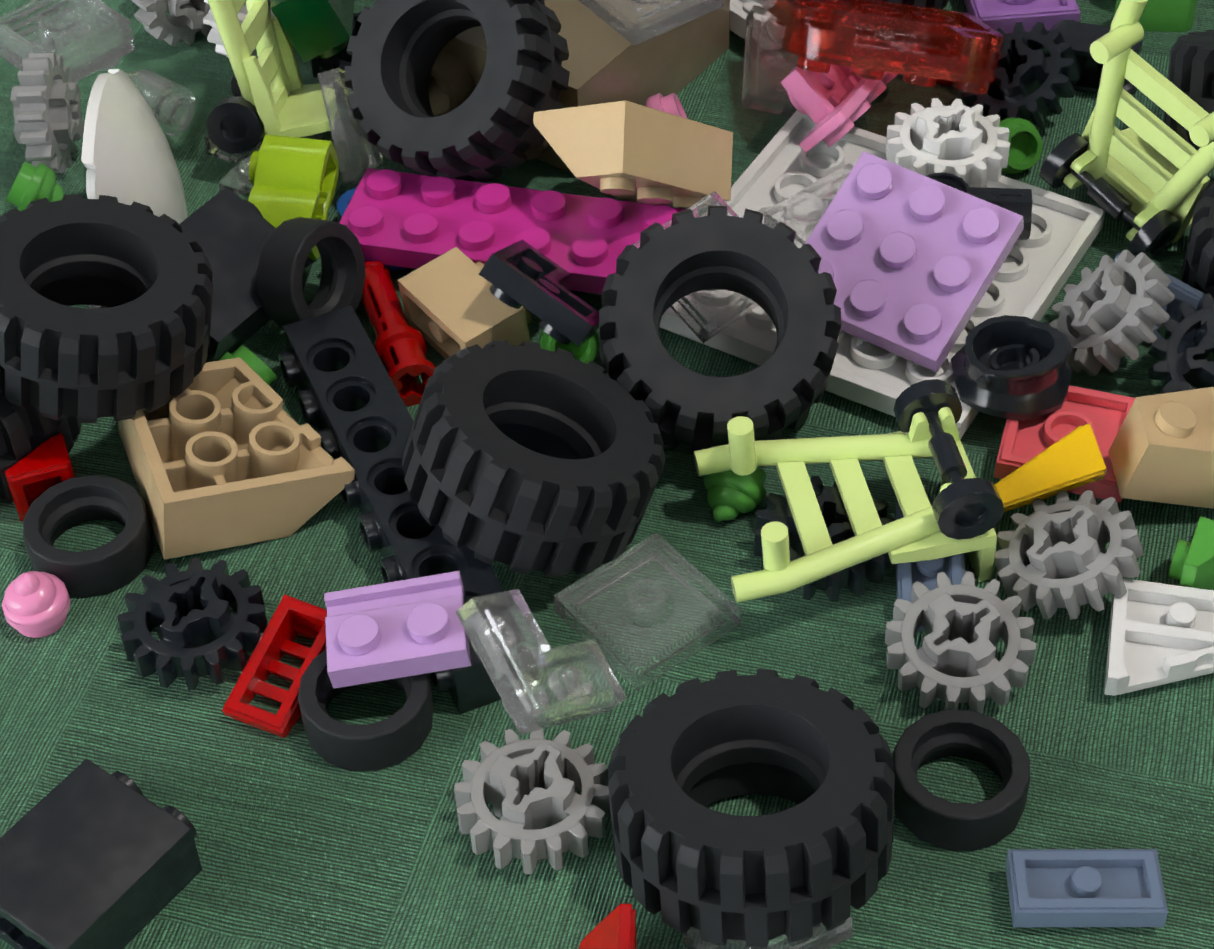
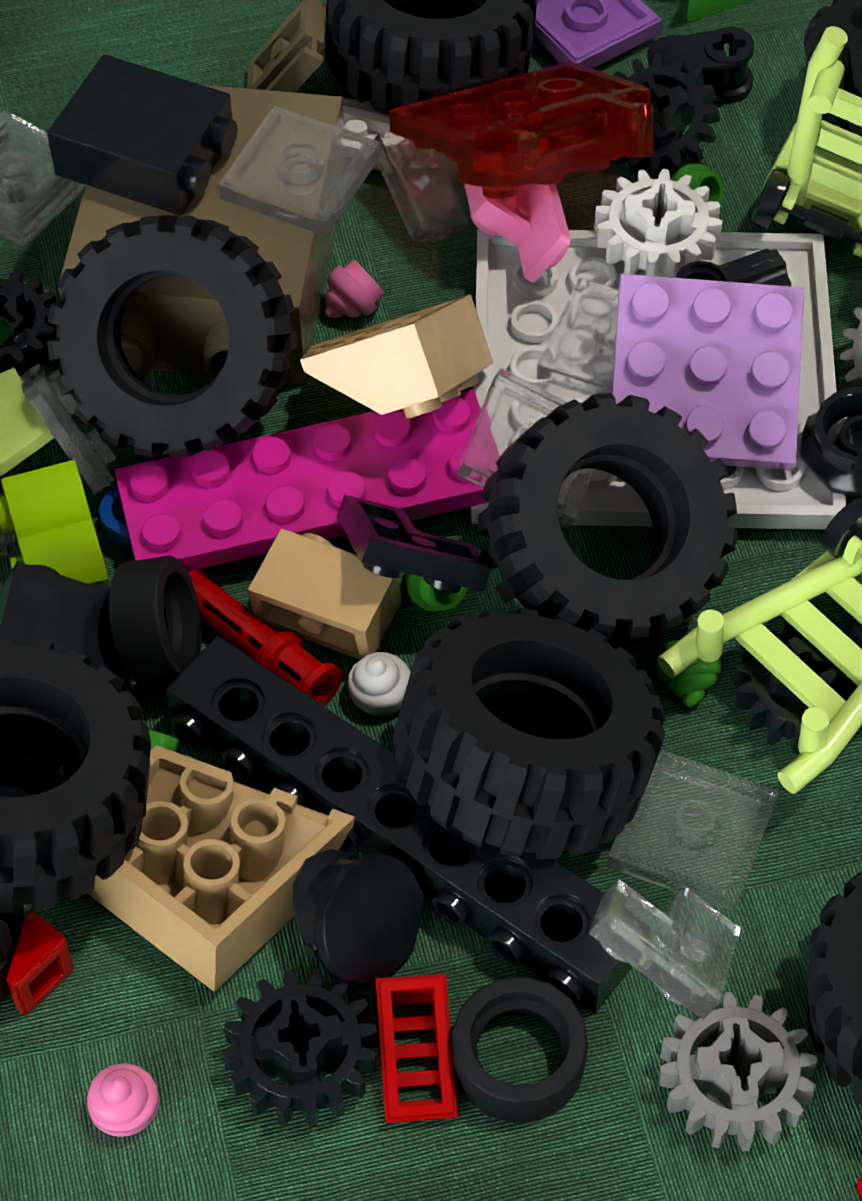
camera: 30 degrees left, 10 degrees up
black tyre [23,475,153,598] -> none
lavender plate [324,571,471,689] -> none
none -> black hat [293,849,425,984]

